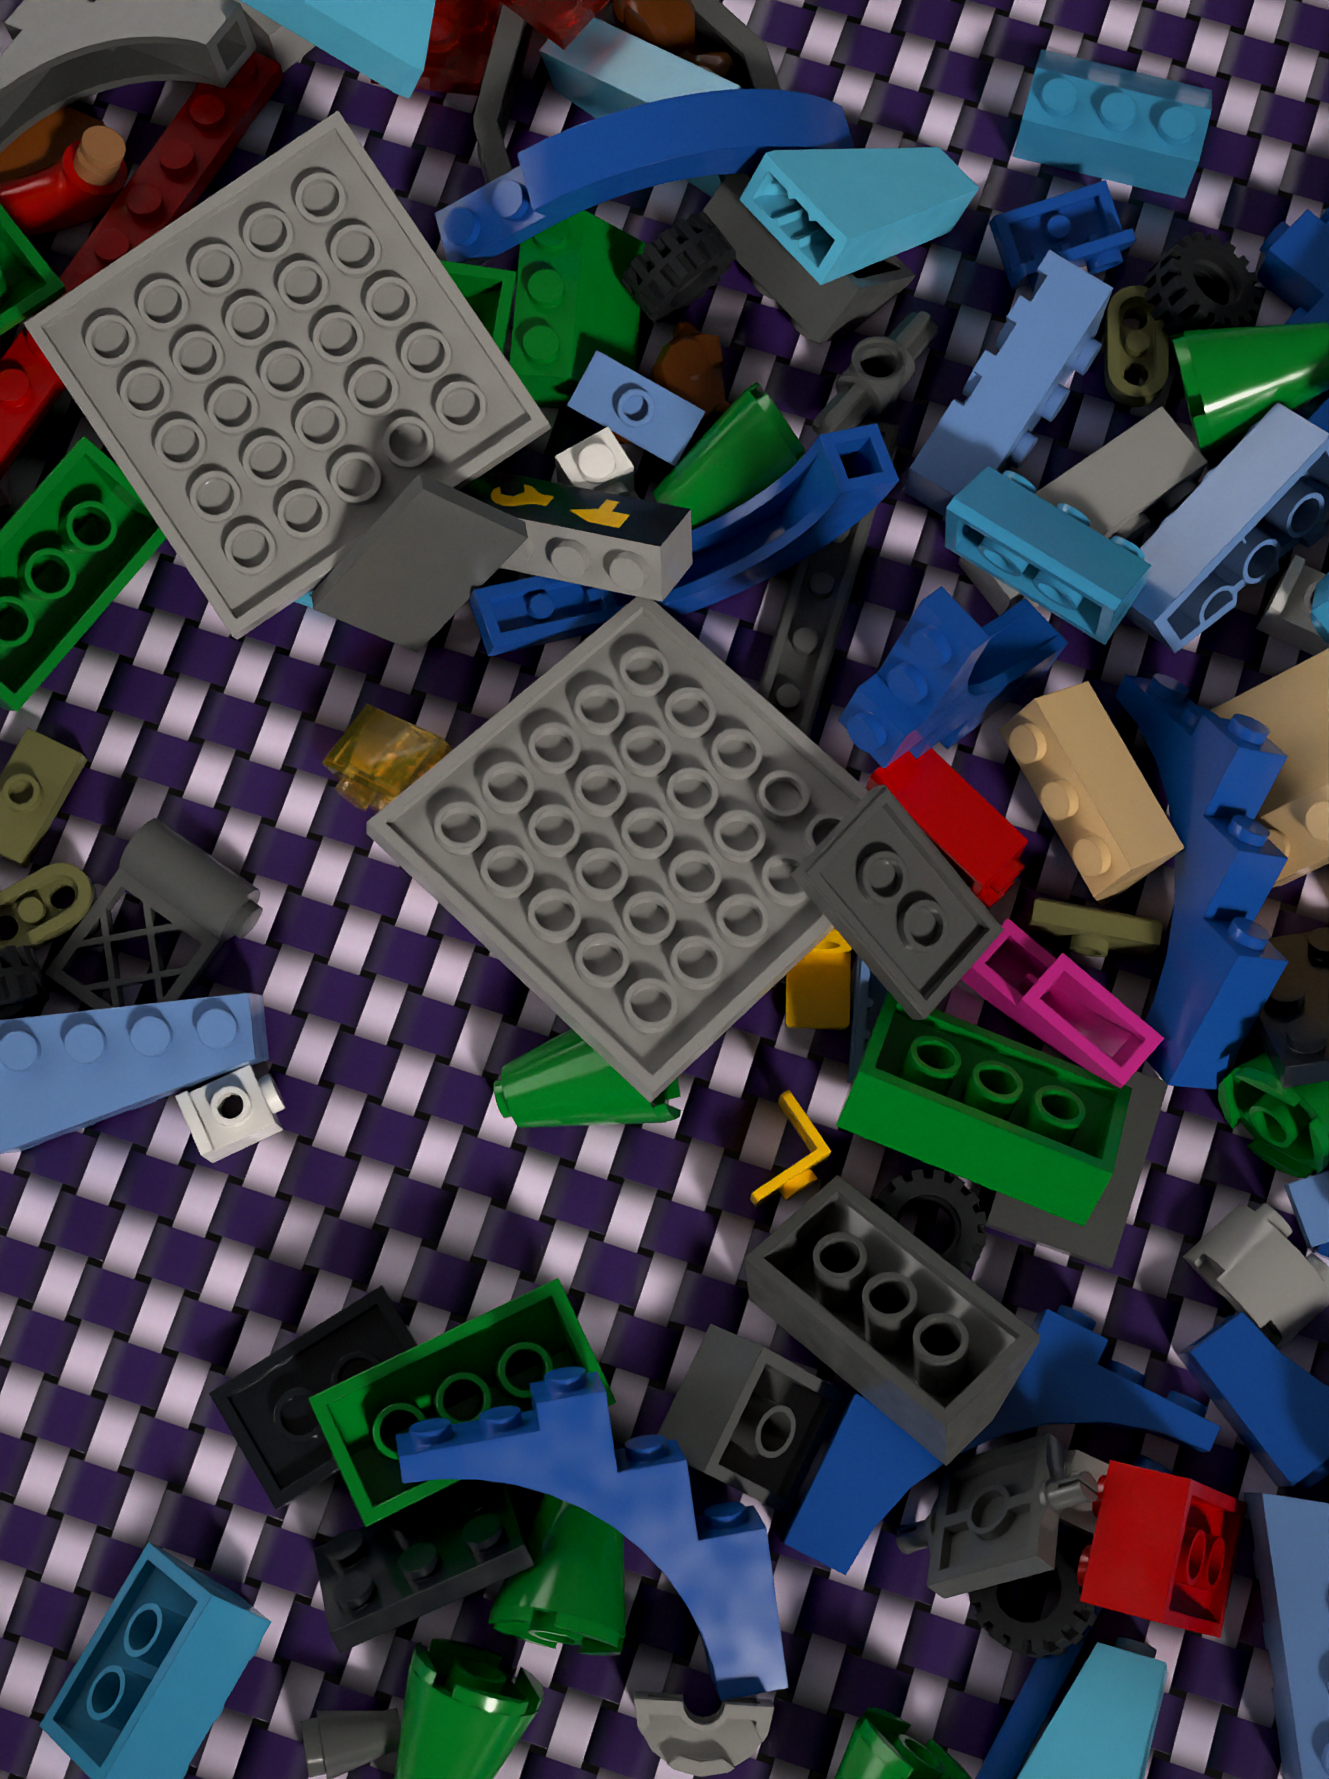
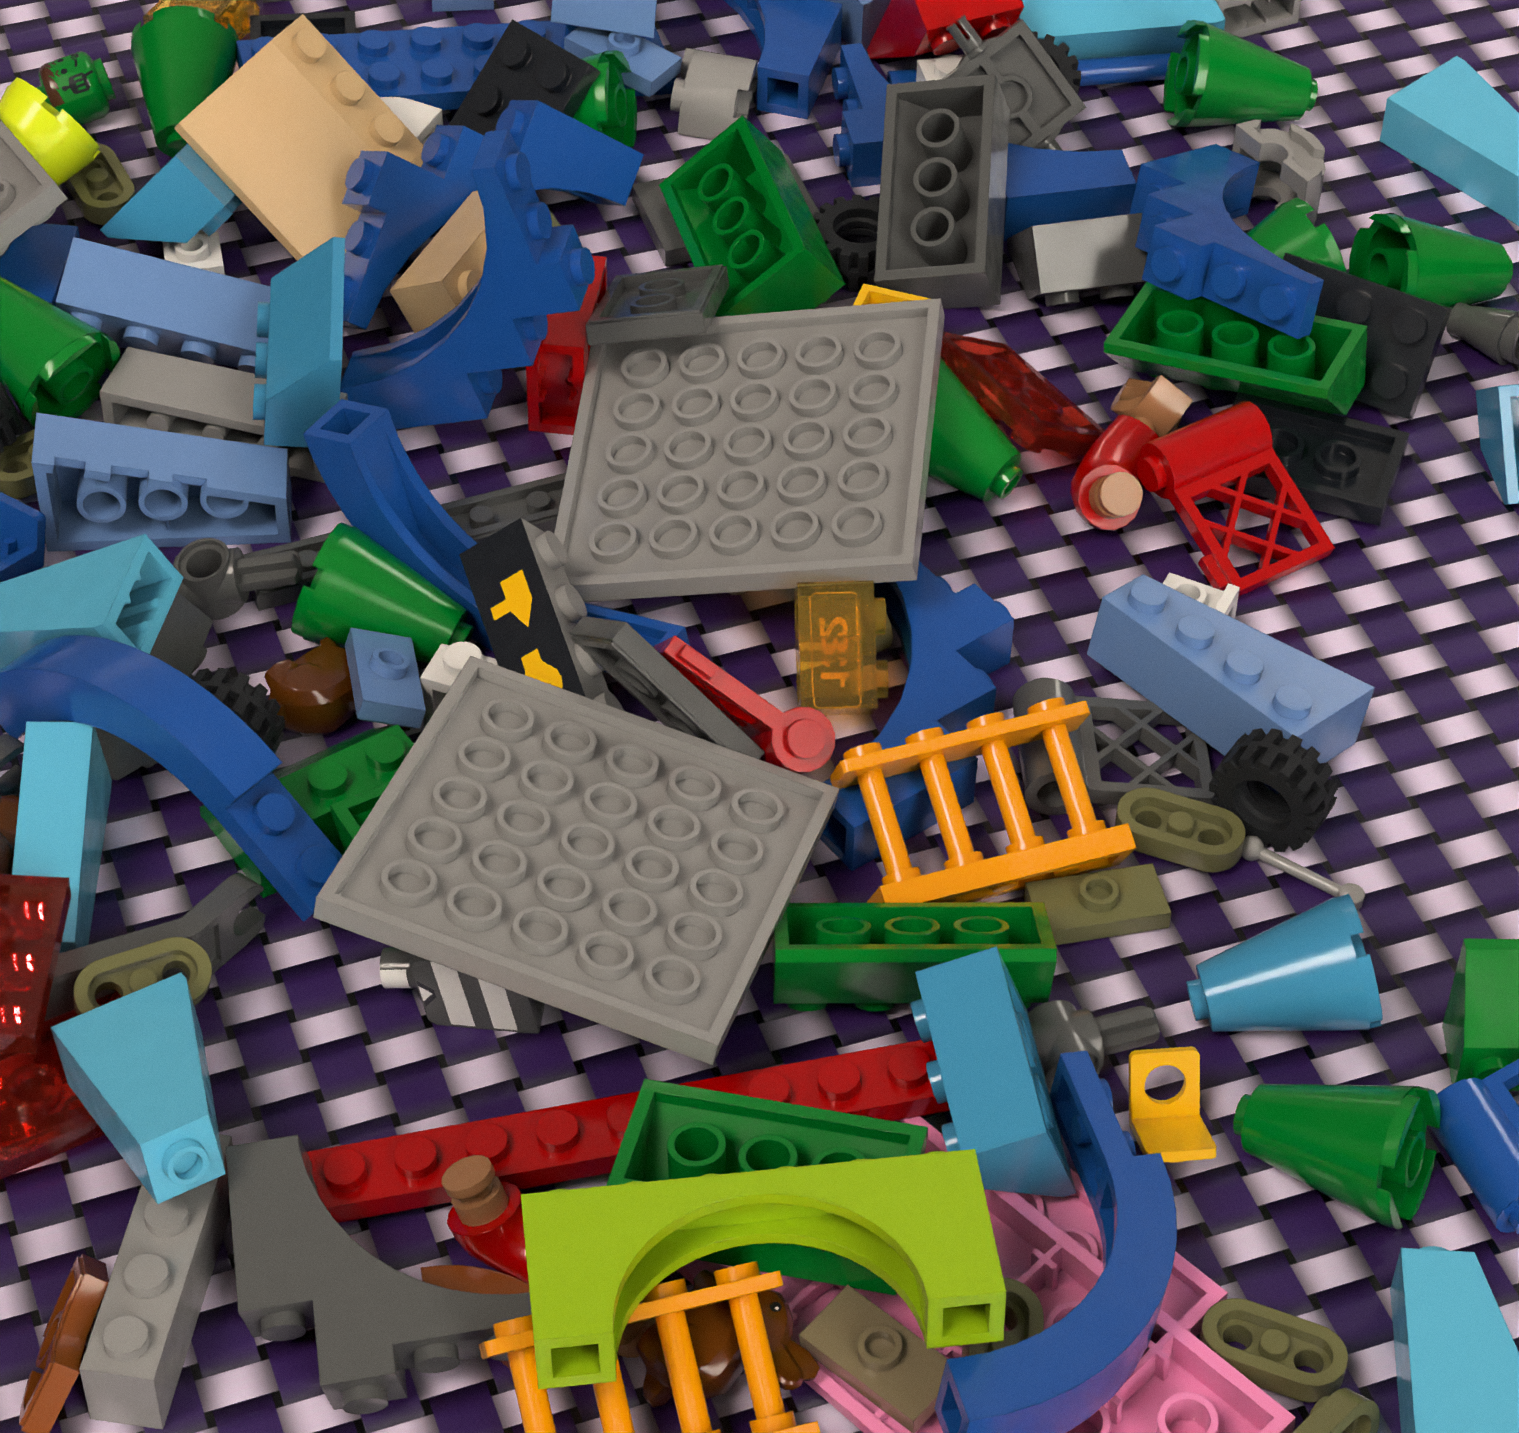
camera: 130 degrees left, 30 degrees down
dark pink slope [961,918,1164,1089] -> none
none -> olive plate [73,937,212,1015]
none -> piece [653,635,835,774]
none -> blue arch [820,561,1014,871]
none -> light orange fence [829,697,1136,903]
none -> clear red plate [941,332,1105,459]
none -> piece [1070,375,1193,531]
none -> red piece [1137,401,1335,597]

